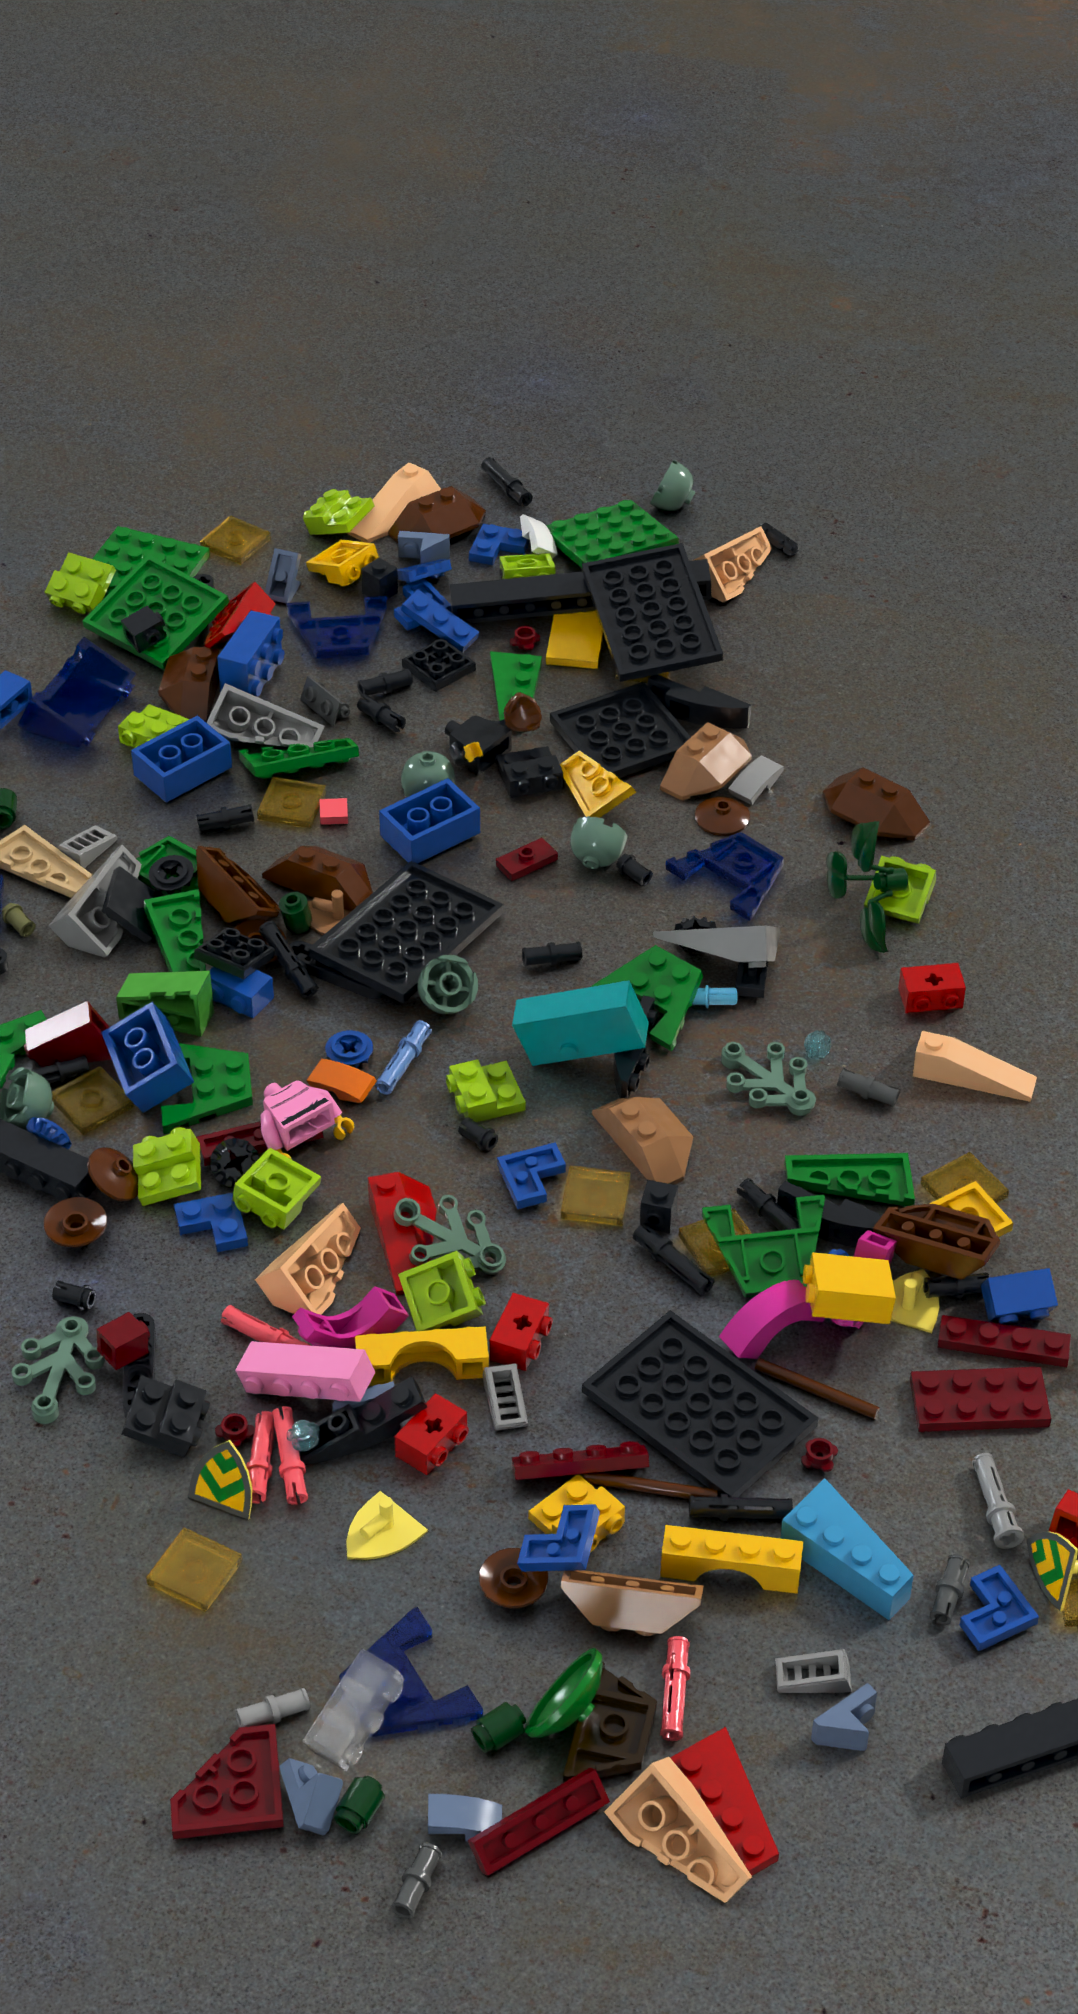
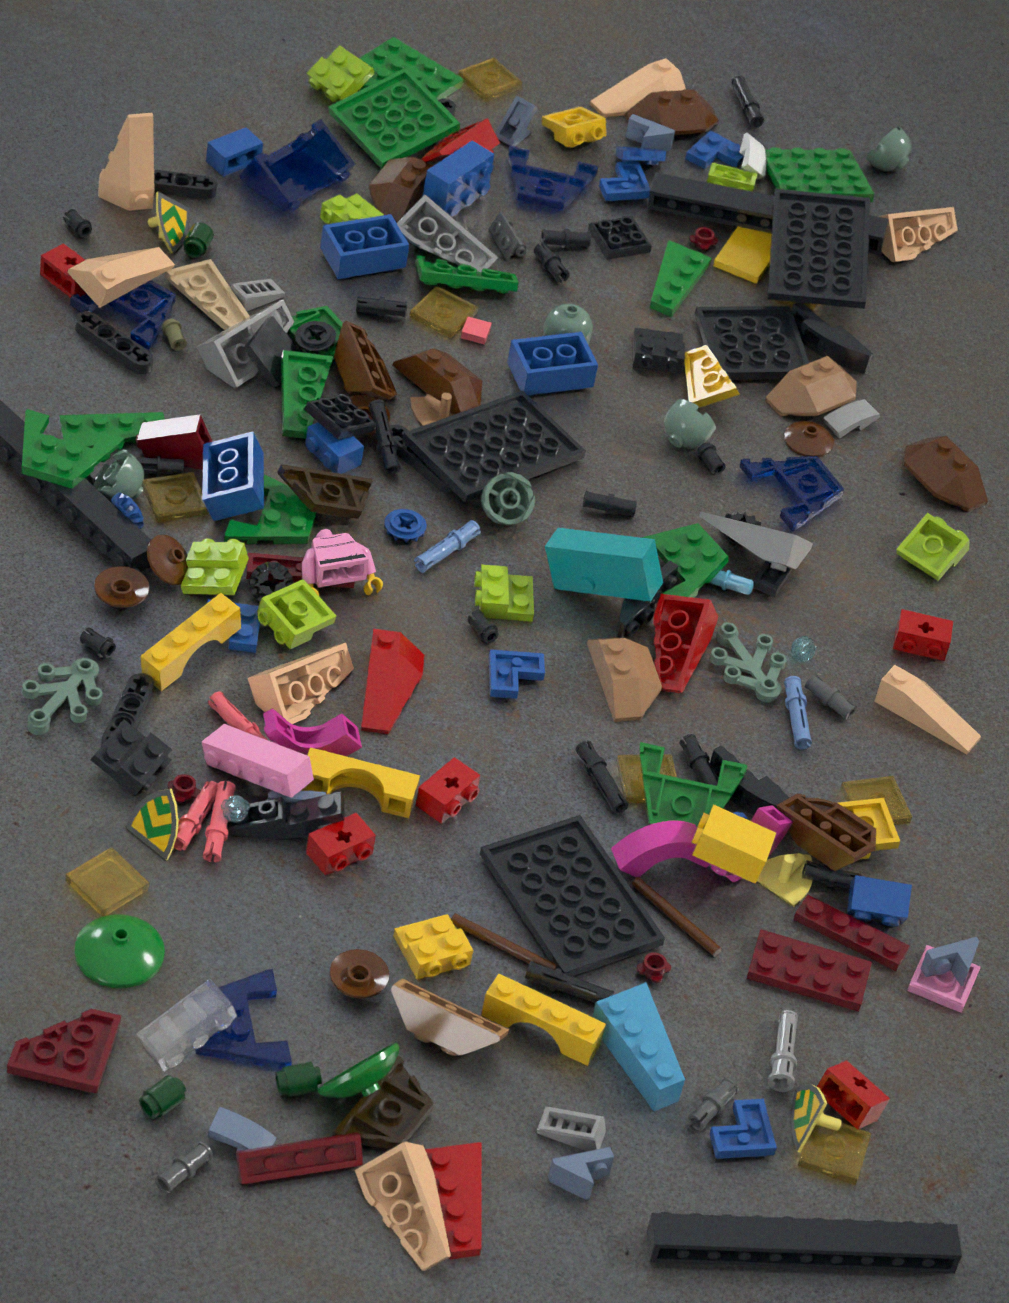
camera: 10 degrees right, 0 degrees up
dark red brick [97,1312,150,1370] -> none
bright green wedge [116,971,214,1037] -> none
black brick [121,606,165,653] -> none
light grey pin [235,1688,310,1728] -> none
dark green brick [279,892,312,934] -> none
sand blue slope [279,1758,343,1835] -> none
lime plate [303,489,375,535] -> none
orange slope [306,1059,377,1103] -> none
light yellow shield [346,1491,428,1560] -> none
black brick [361,558,398,604] -> none
sand green plant [393,1195,506,1274] -> none
lime plate [398,1251,486,1331] -> none
blue plate [401,589,479,653] -> none
black torso [444,692,542,776] -> none
light grey slope [482,1364,528,1431] -> none
dark red plate [496,837,558,882] -> none
dark red plate [511,1441,650,1480] -> none
blue plate [517,1504,600,1572] -> none
clear yellow tile [561,1165,631,1226] -> none
black brick [640,1180,678,1233] -> none
coral pin [660,1636,691,1741] -> none
black axle [759,523,799,556] -> none
green wing [784,1153,915,1206] -> none
dark green plant [826,821,908,953] -> none
none -> green dish [74,914,165,988]
none -> yellow arch [140,593,241,692]
none -> dark brown wing [277,464,373,519]
none -> red wedge [653,594,718,693]
none -> medium blue pin [784,676,812,750]

